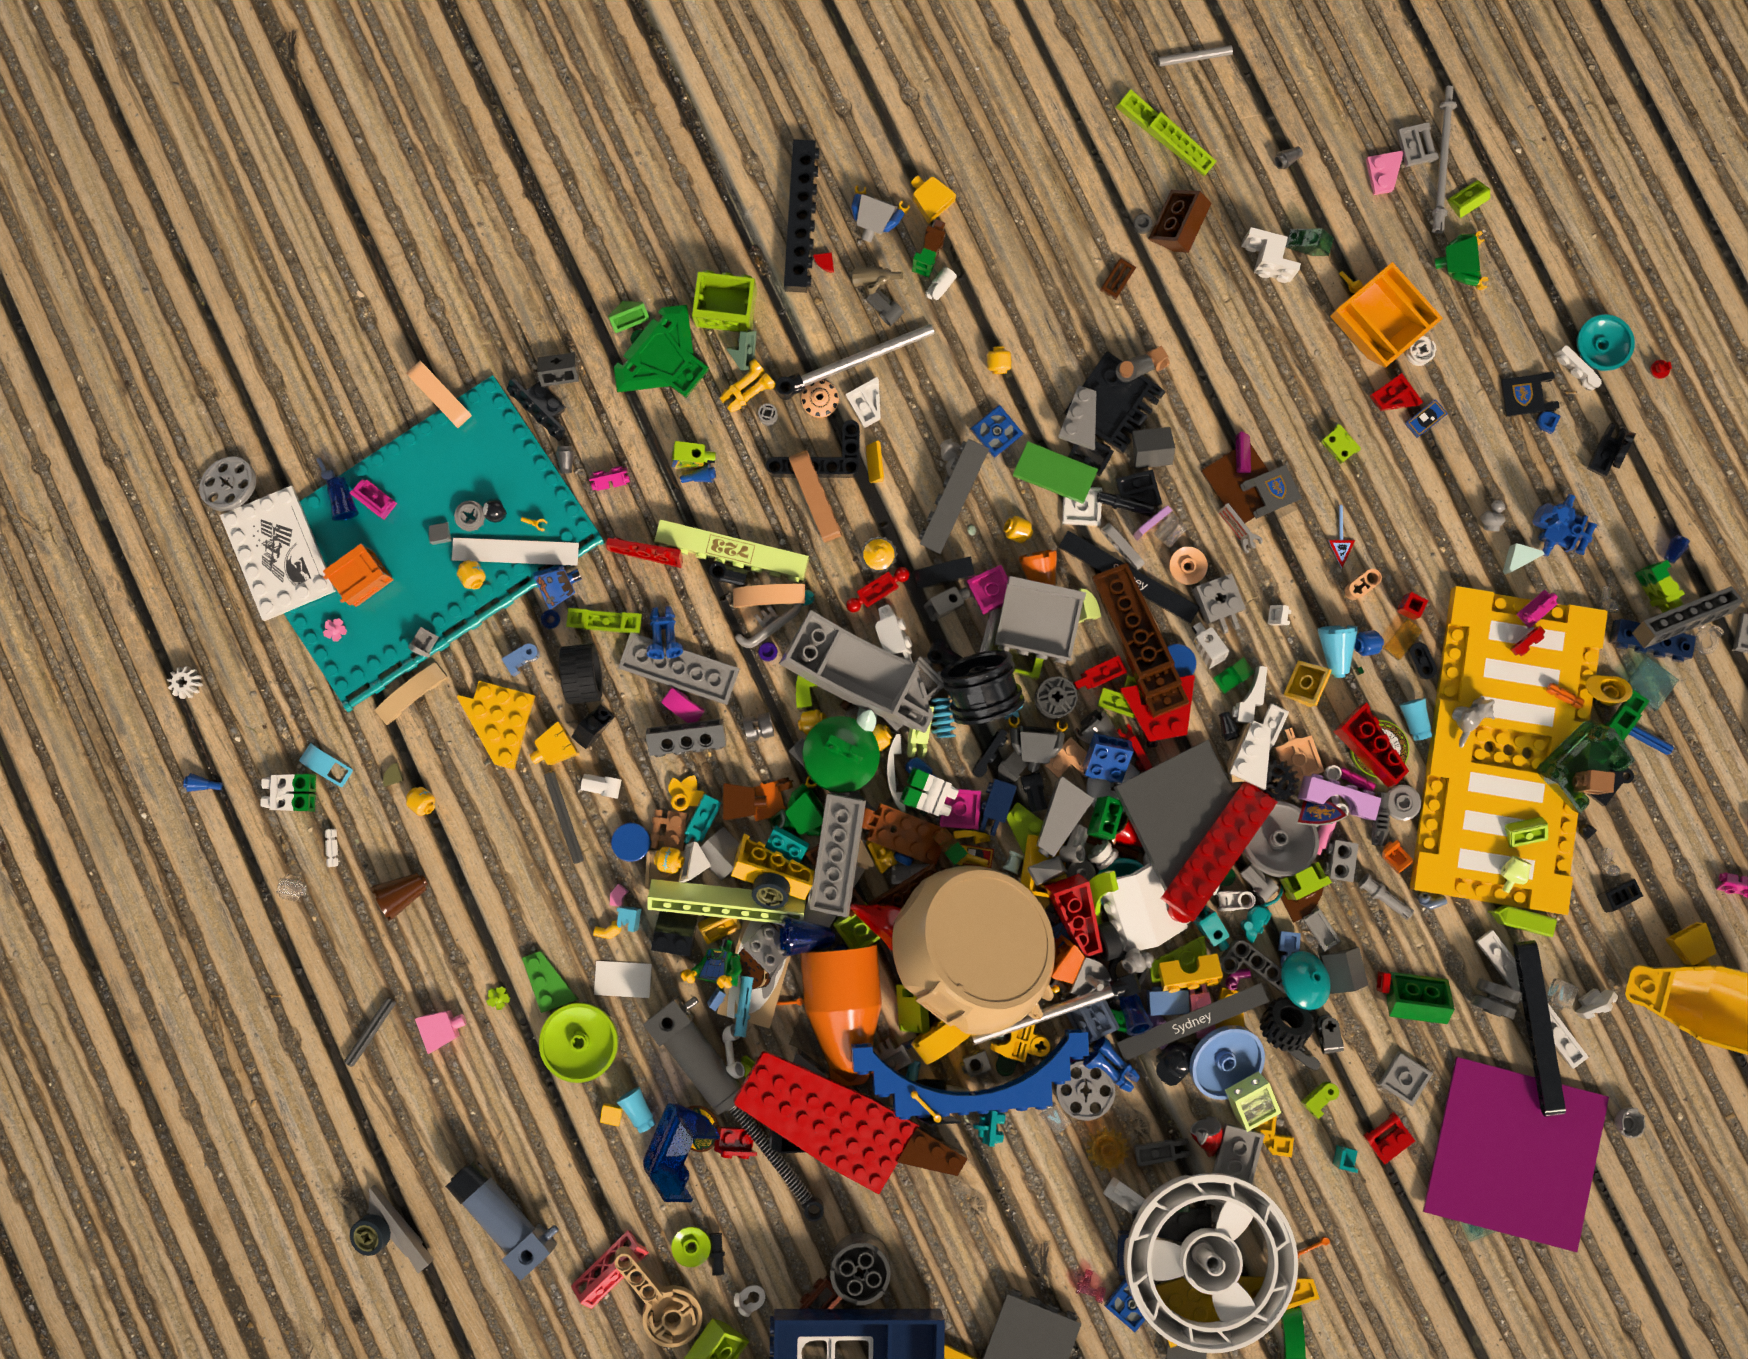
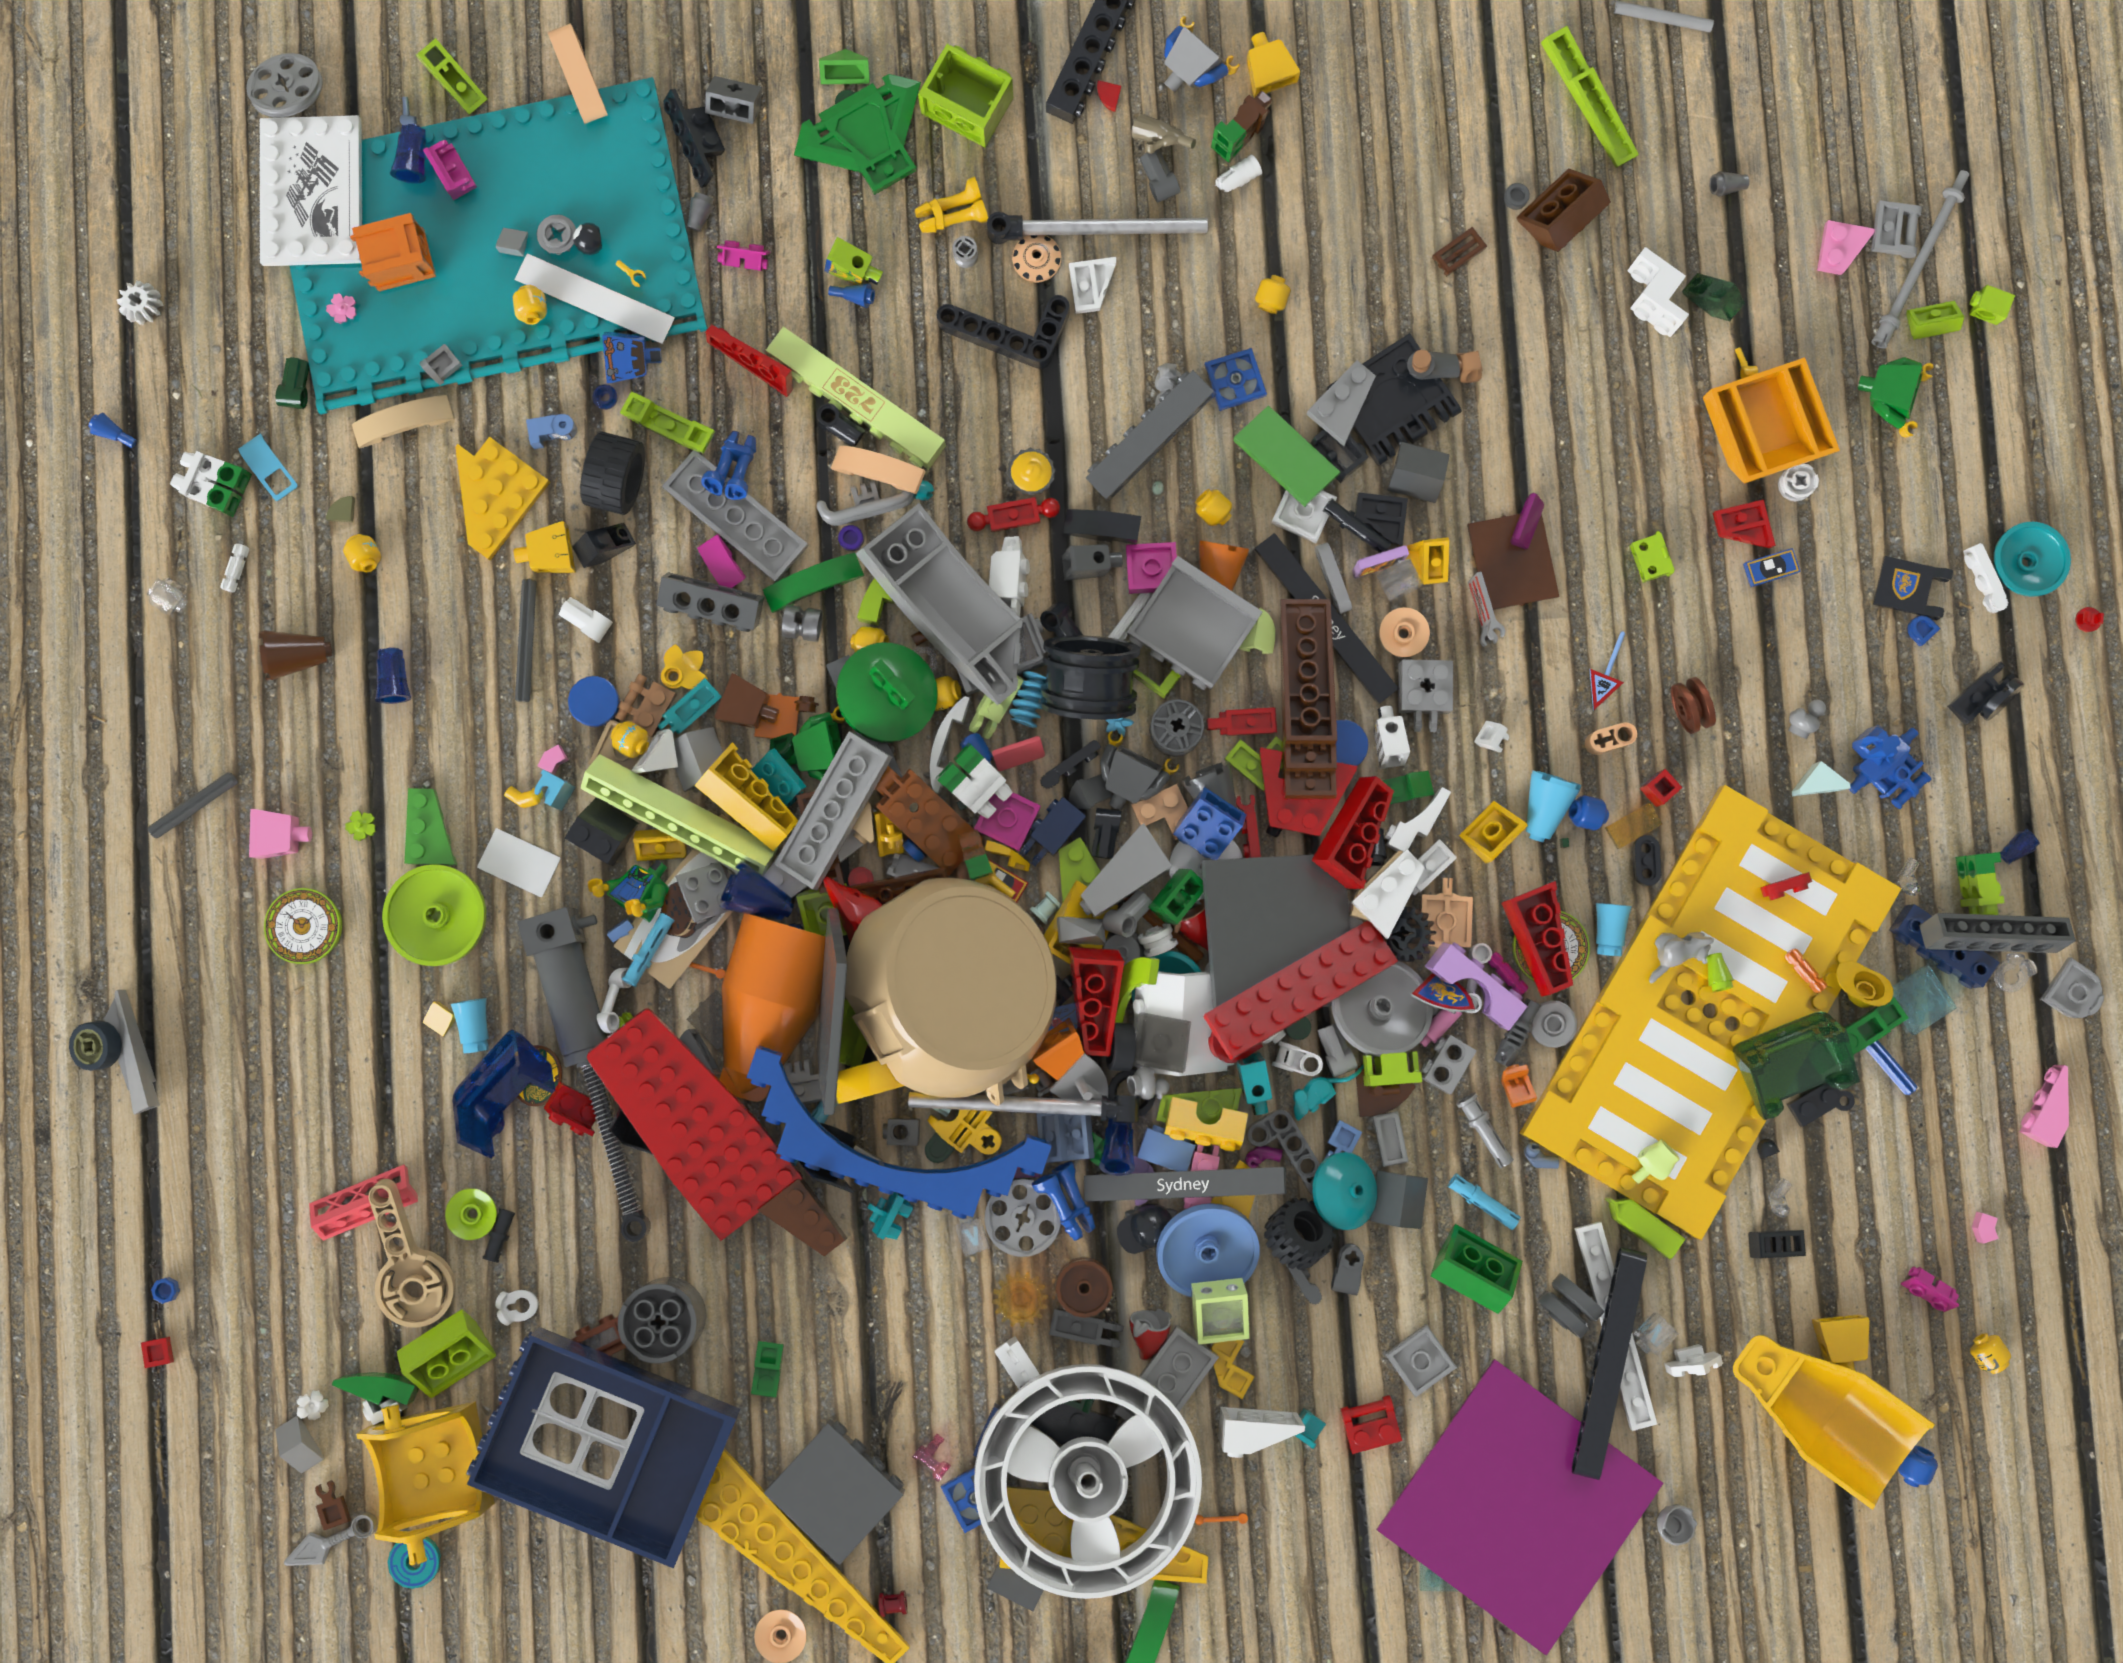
camera: 25 degrees right, 0 degrees up
sand blue piece [445,1159,559,1281] -> none
sand green slope [727,330,757,371] -> none
black wheel [751,873,791,909] -> none
medium nougat beam [789,450,842,543] -> none
light aqua plate [856,707,877,731] -> none
yellow slope [866,441,884,483] -> none
yellow hinge [910,1091,941,1123] -> none
dark grey flag [1240,465,1302,519] -> none
lime leg [1301,1081,1339,1119] -> none
red tile [1376,971,1391,993] -> none
lime slope [1505,817,1548,848] -> none
dark pink hinge [1516,589,1558,629] -> none
medium nougat brick [1572,770,1615,795] -> none
none -> tile [264,888,342,964]
none -> dark green piece [275,357,309,410]
none -> clear blue plant [375,648,411,704]
none -> lime slope [416,38,487,115]
none -> green slope [751,1341,784,1398]
none -> green slope [763,552,864,613]
none -> dark grey tile [816,908,847,1115]
none -> red plate [848,867,874,886]
none -> coral slope [992,736,1045,771]
none -> reddish brown wheel [1056,1257,1113,1318]
none -> clear smoke tile [1134,1012,1191,1073]
none -> white slope [1218,1407,1305,1458]
none -> red wedge [1312,776,1394,889]
none -> yellow slope [1404,537,1449,585]
none -> medium azure pin [1447,1173,1521,1230]
none -> copper wheel [1671,677,1716,734]
none -> lime cone [1707,953,1734,992]
none -> lime brick [1969,285,2015,325]

